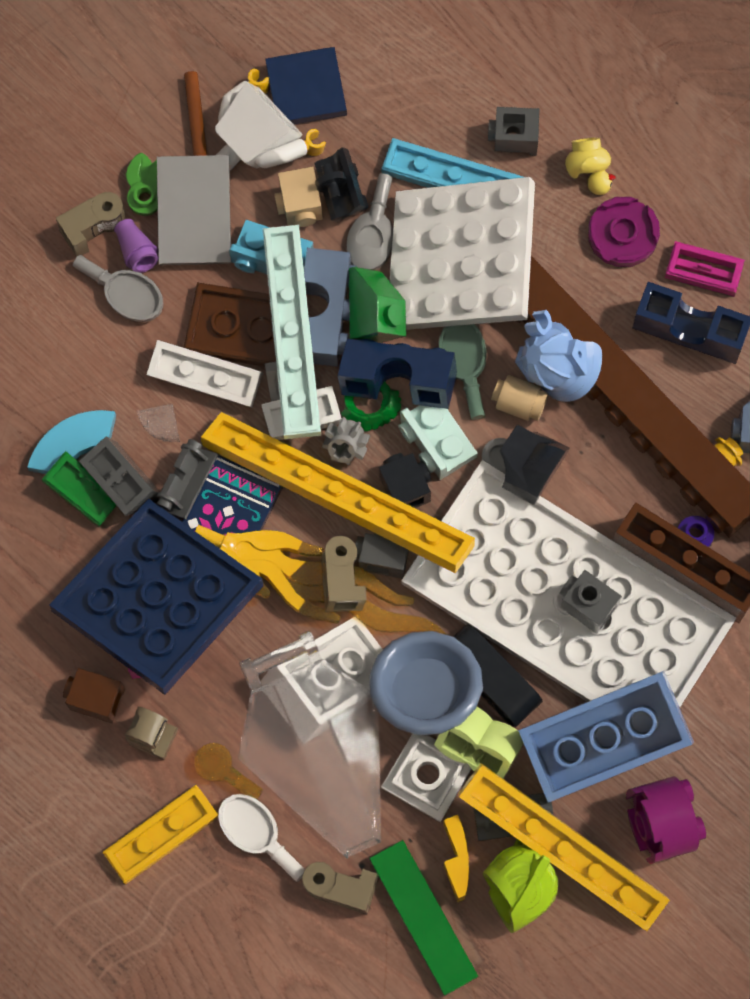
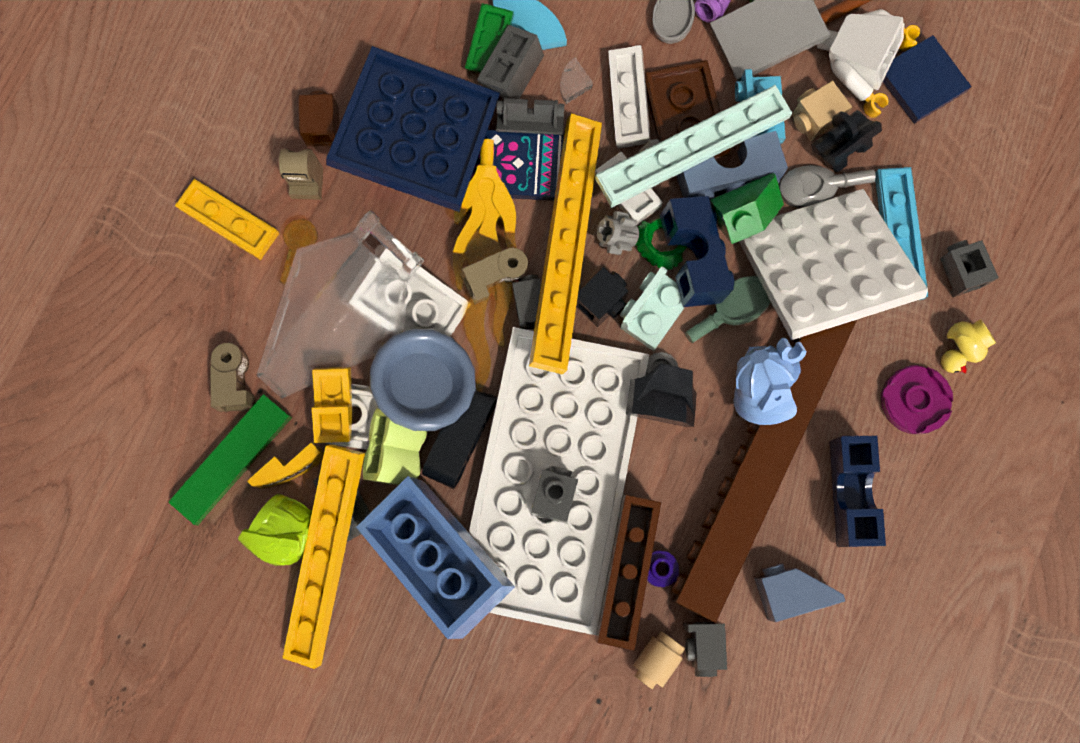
camera: 65 degrees right, 5 degrees up
white piece [218,794,305,882] -> none
tan brick [491,375,549,421] -> none
magenta brick [626,776,706,864] -> none
dark pink tile [665,241,745,297] -> none
yellow plate [714,437,743,467] -> none
none -> yellow slope [312,367,352,443]

